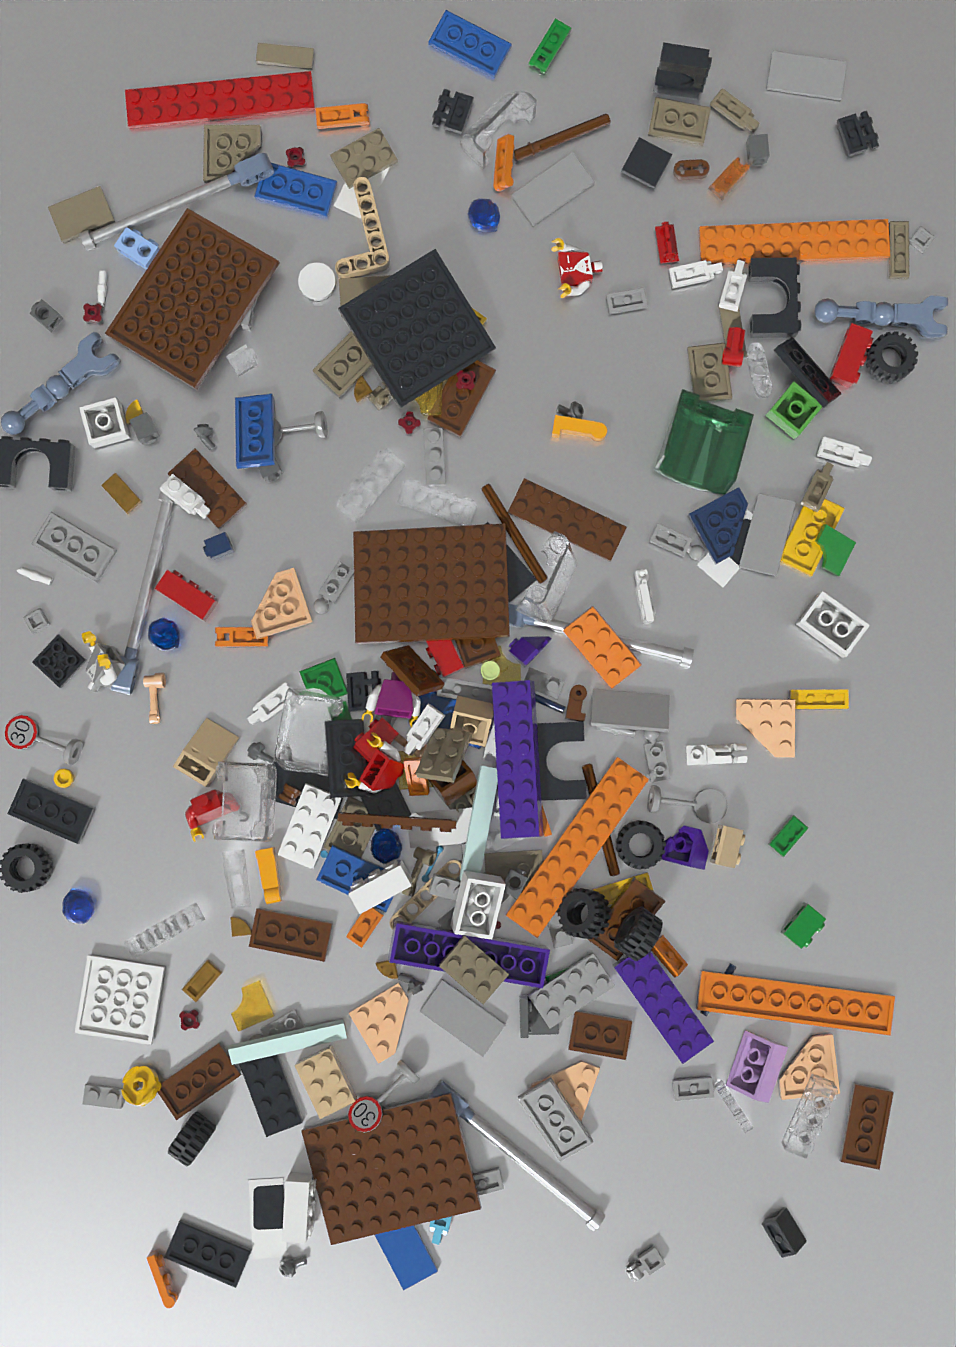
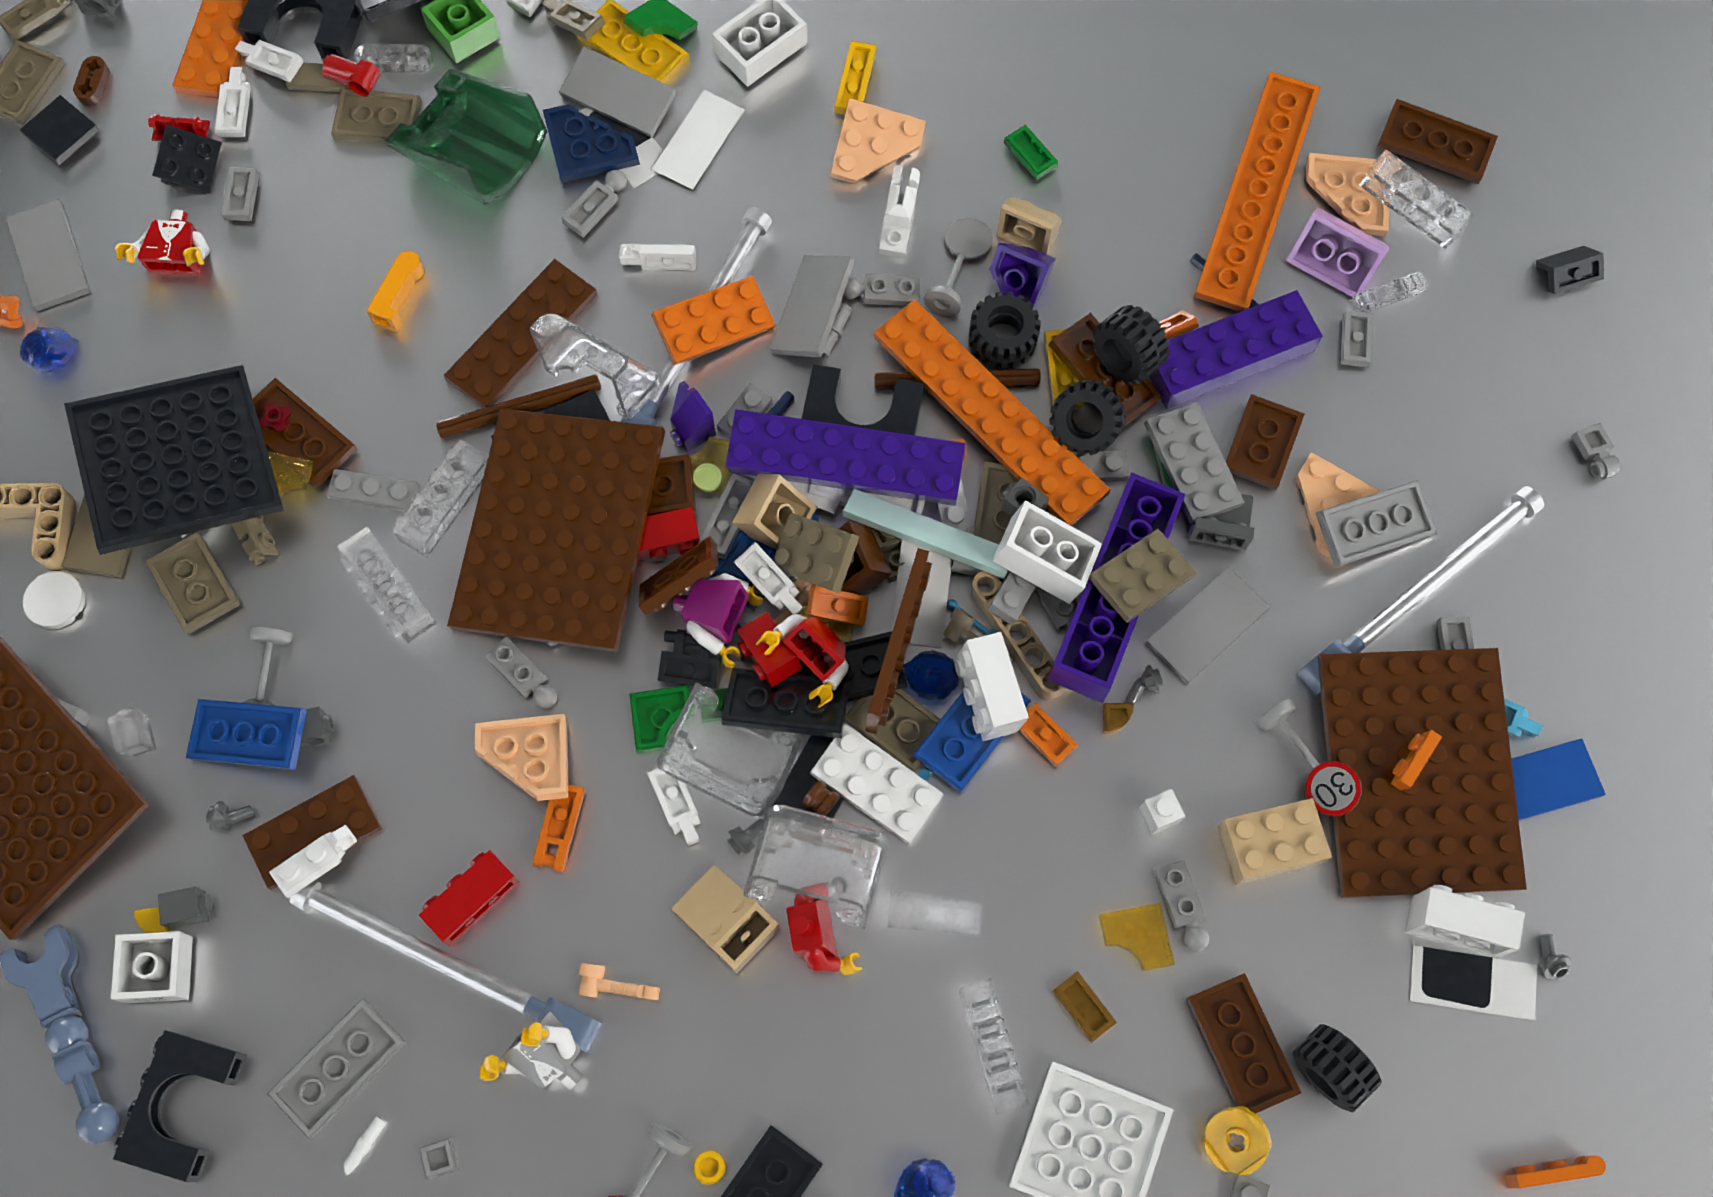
camera: 85 degrees left, 15 degrees down
black tile [32,634,87,688] -> none
pearl gold tile [101,473,142,514] -> none
clear blue hair [148,618,181,651] -> none
black tile [164,1219,252,1288] -> none
dark red plate [179,1009,200,1030] -> none
dark blue brick [203,532,235,560] -> none
light aqua tile [228,1019,347,1065] -> none
pearl gold tile [230,917,252,937] -> none
black plate [239,1054,303,1137] -> none
reddish brown plate [249,908,333,962] -> none
light orange leg [255,847,282,904] -> none
light nougat plate [349,982,409,1064] -> none
pearl gold tile [354,376,372,403] -> none
dark red plate [398,411,421,434] -> none
dark grey plate [556,401,584,419] -> none
reddish brown leg [565,685,587,722] -> none
clear orange hinge [708,157,750,201] -> none
green brick [781,903,826,949] -> none
none -> black hinge [152,124,222,193]
none -> white sticker [651,90,745,190]
none -> white brick [1139,789,1185,835]
none -> orange plate [1391,730,1442,791]

